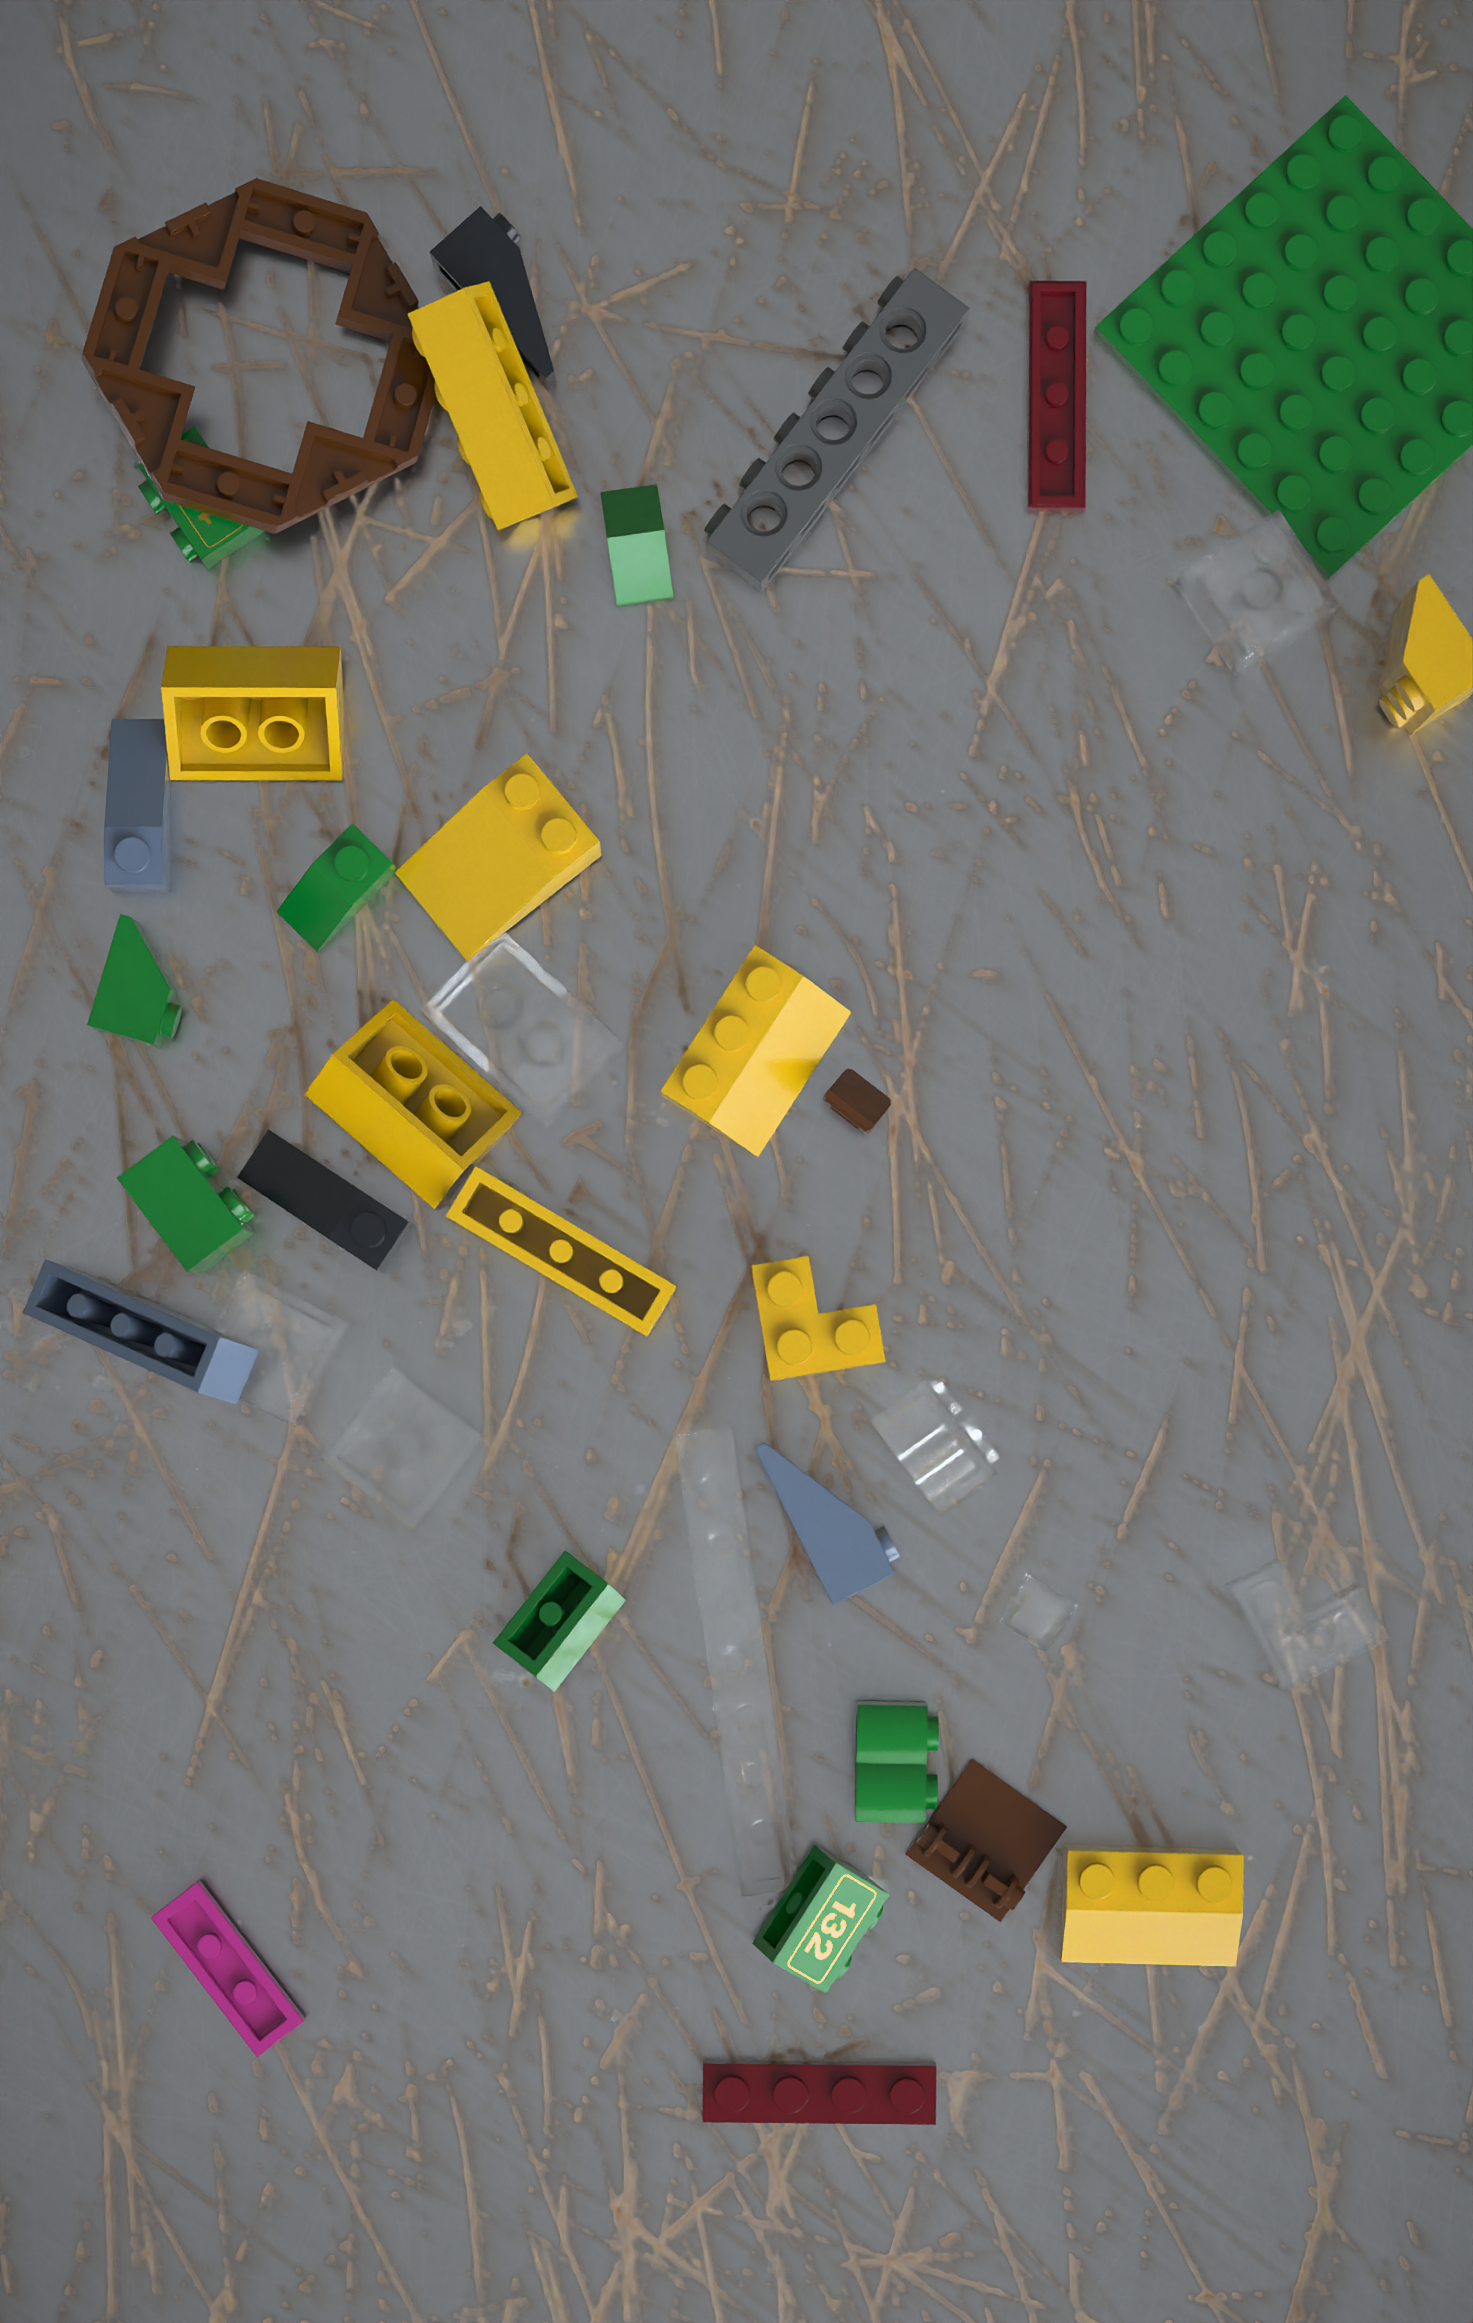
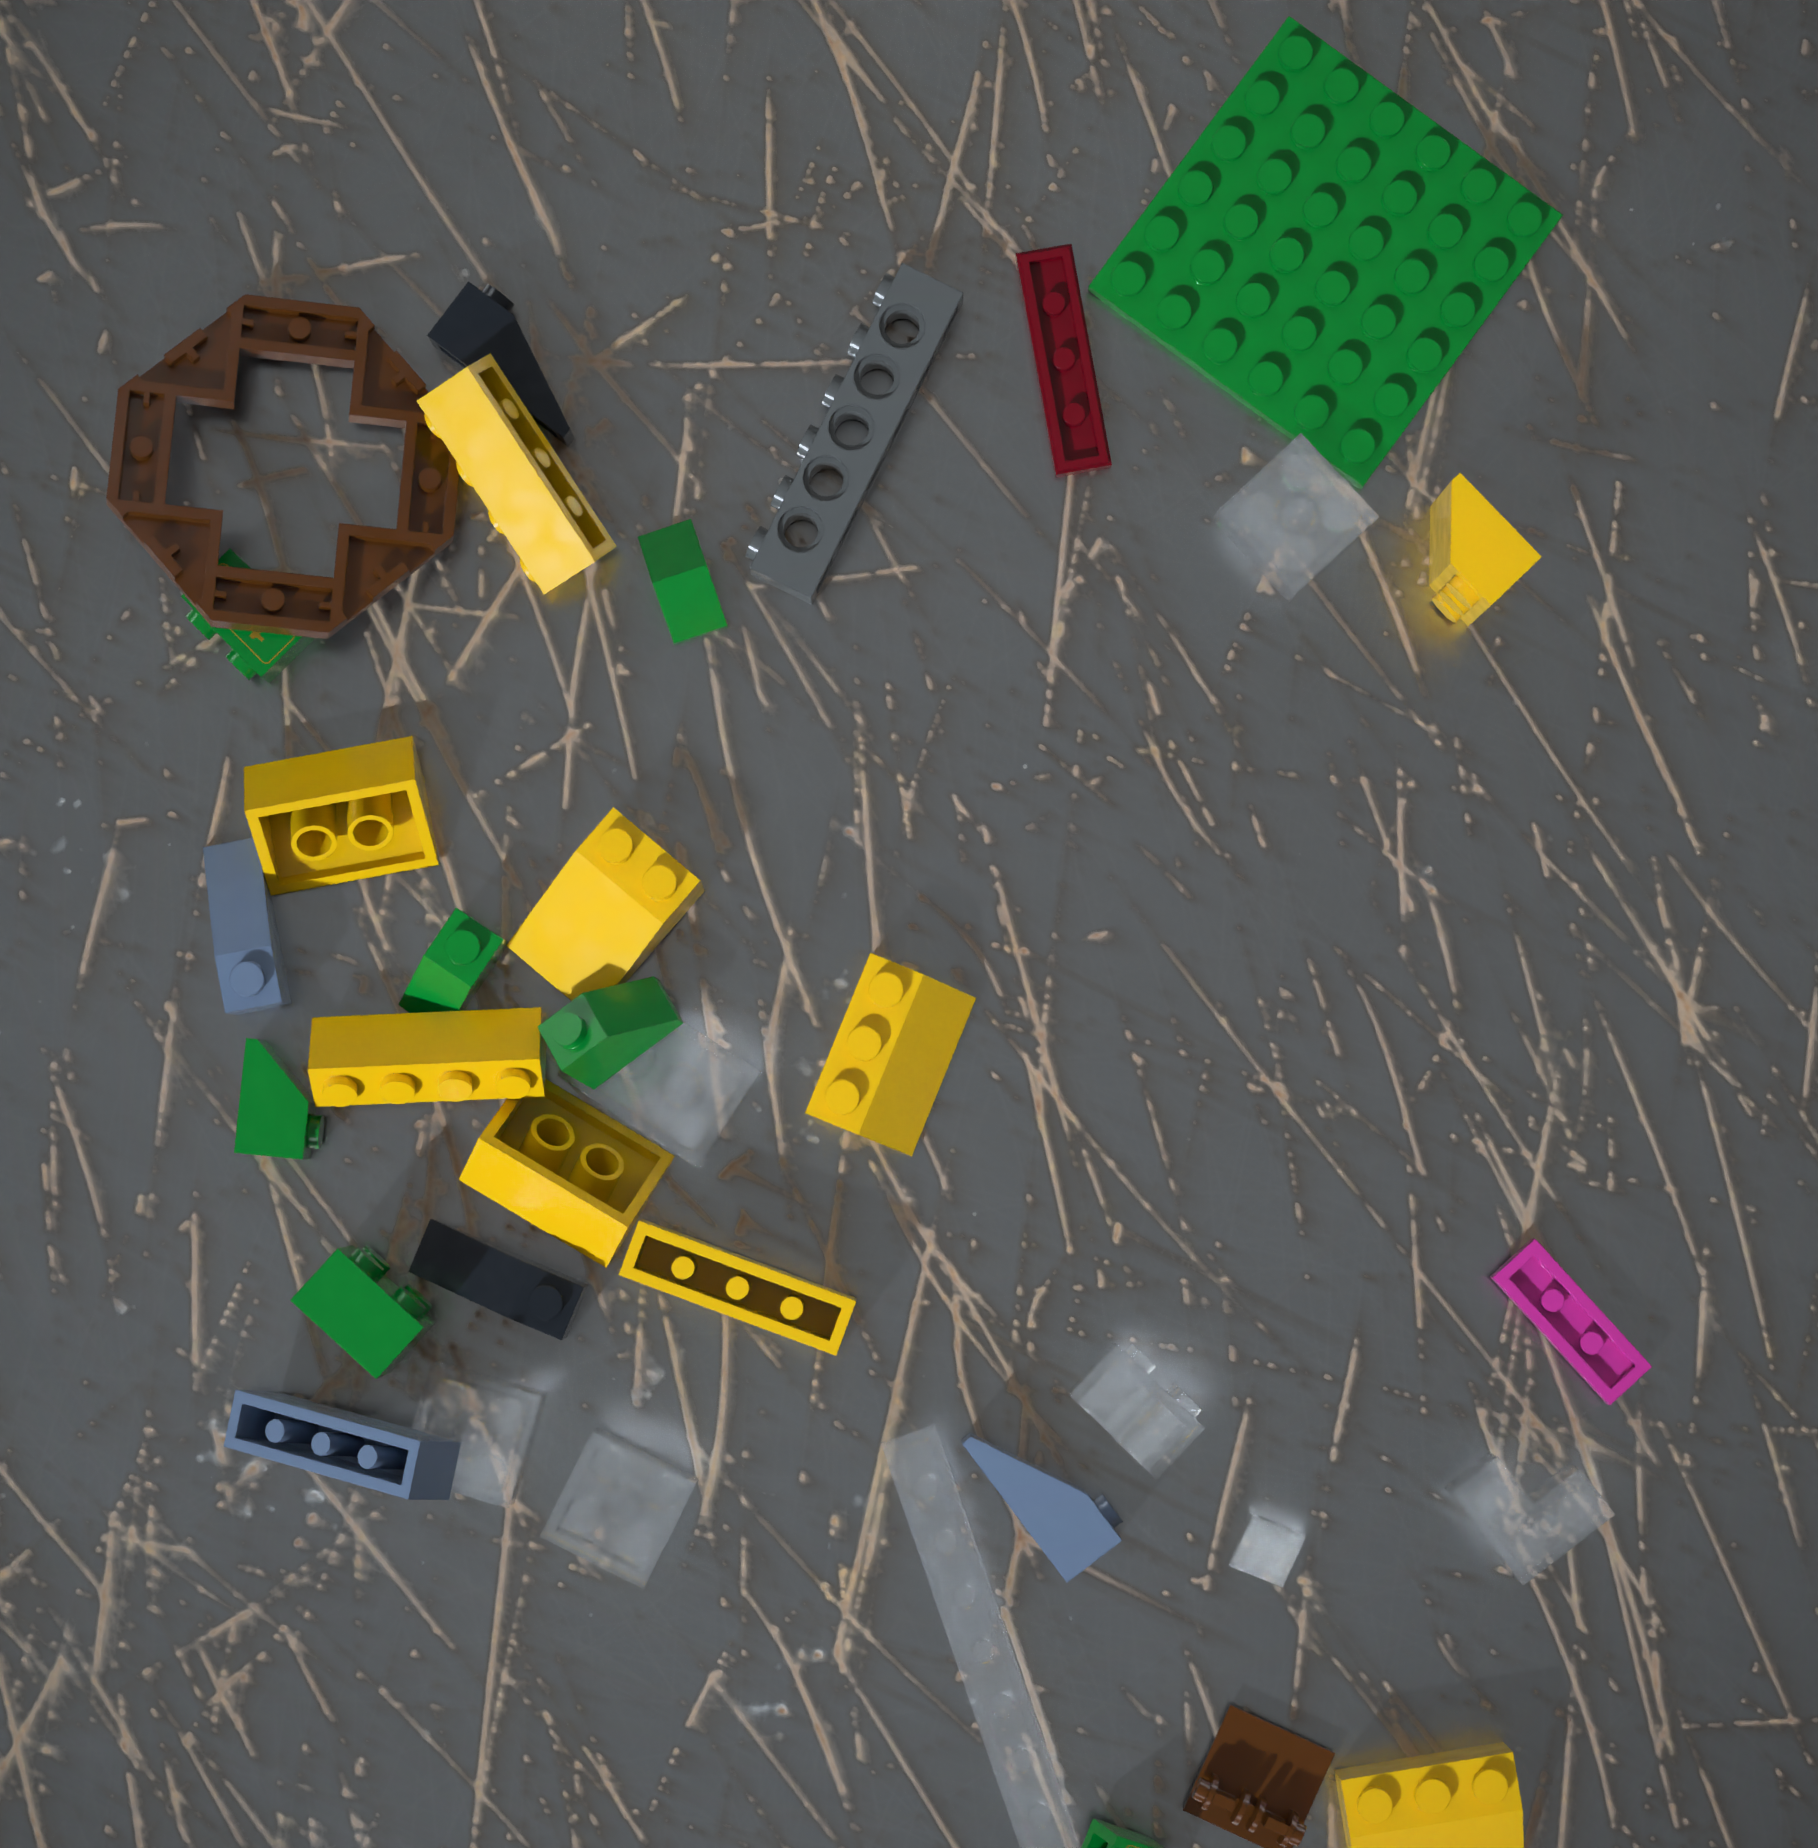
camera: 10 degrees left, 0 degrees up
green brick [493,1551,626,1692] -> none
yellow brick [751,1256,886,1381] -> none
reddish brown slope [823,1069,892,1135] -> none
green brick [854,1701,939,1823] -> none
none -> yellow brick [308,1007,547,1107]
none -> green slope [537,976,684,1090]
none -> dark pink plate [1490,1238,1652,1405]

